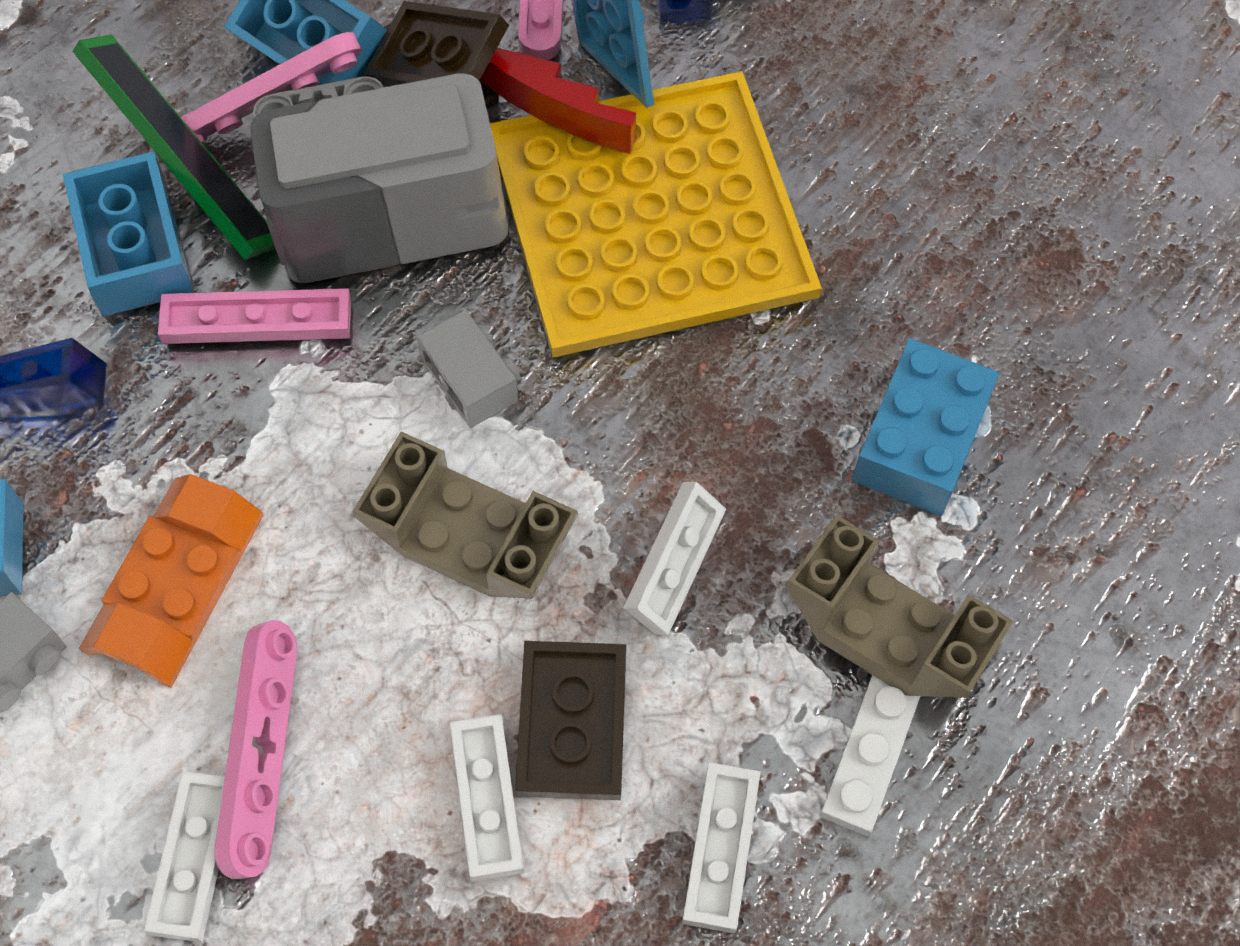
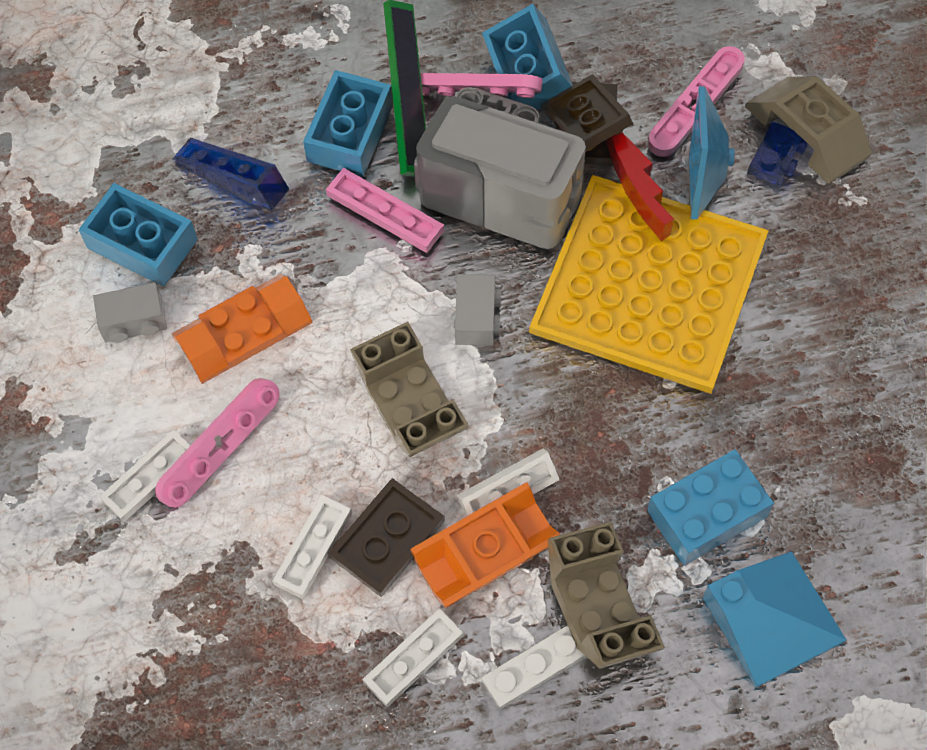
camera: 40 degrees right, 0 degrees up
none -> orange piece [410,482,560,609]
none -> dark azure slope [703,551,847,688]

